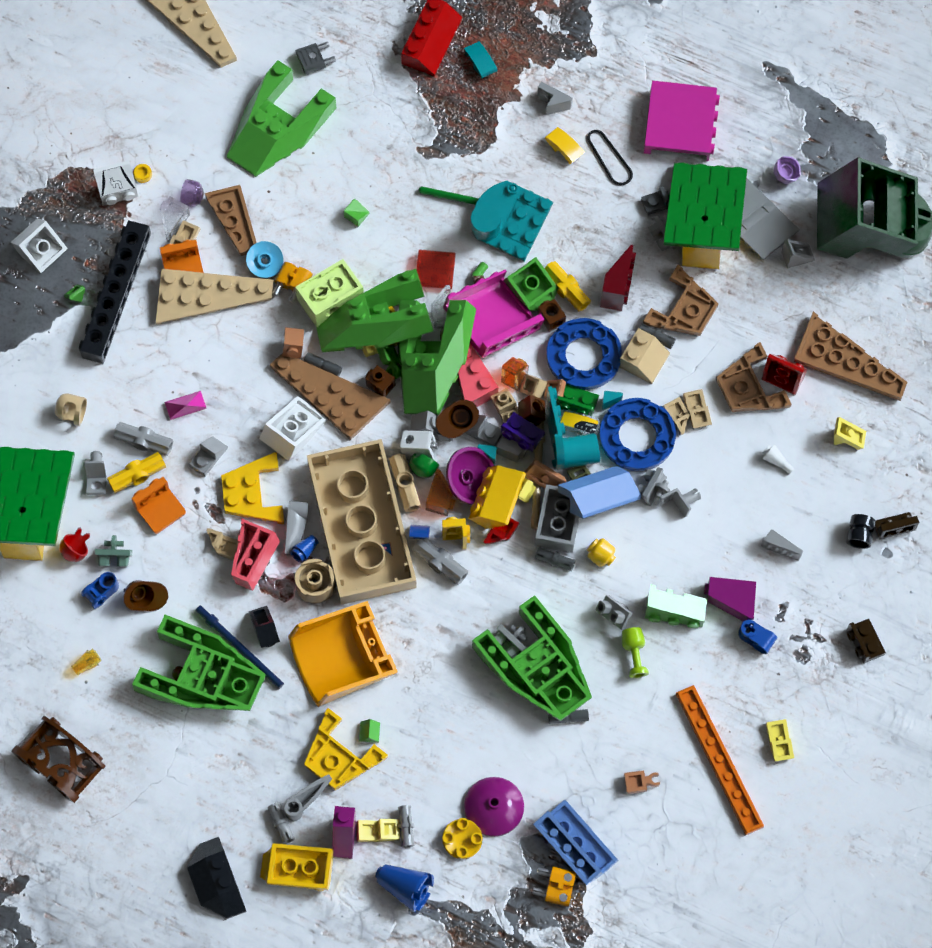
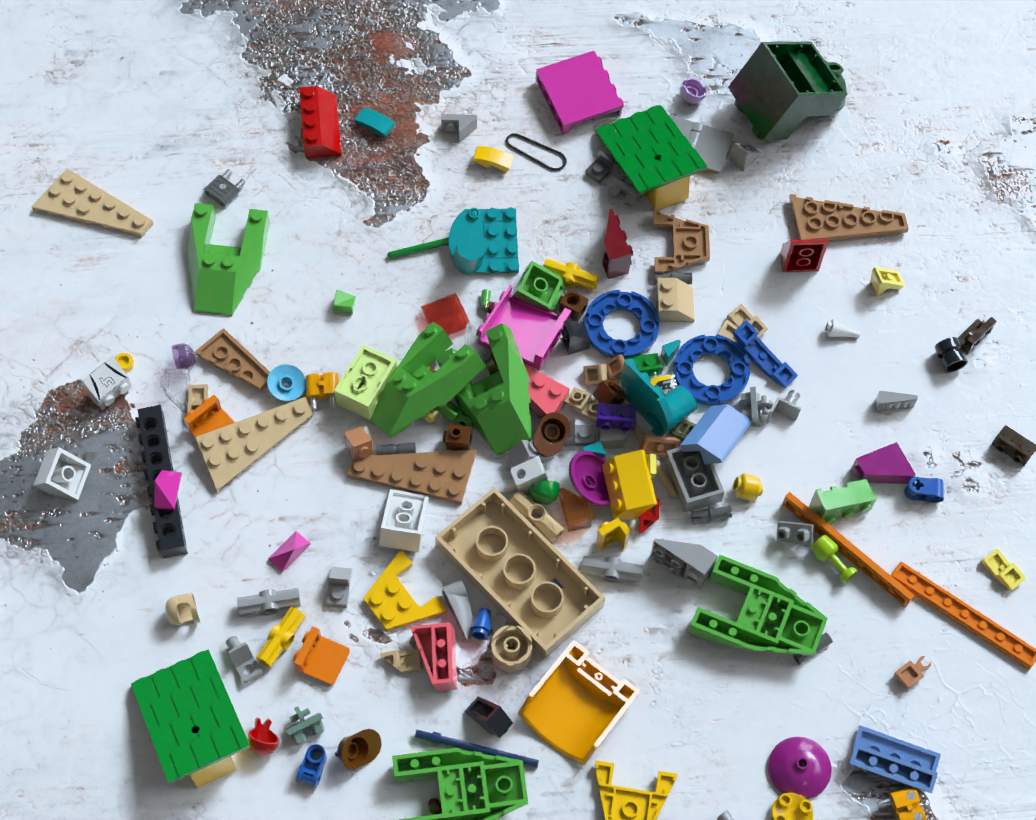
camera: 30 degrees left, 5 degrees down
bright green slope [64,284,85,302] -> none
bright green slope [359,719,380,743] -> none
blue slope [409,525,430,540] -> none
light grey hips [494,624,527,659] -> none
clear orange slope [501,357,529,391] -> none
medium nougat wing [716,342,792,412] -> none
none -> dark pink slope [154,470,182,510]
none -> black slope [560,320,591,355]
none -> light grey slope [650,538,718,589]
none -> blue slope [733,320,798,388]
none -> orange tile [782,491,915,607]

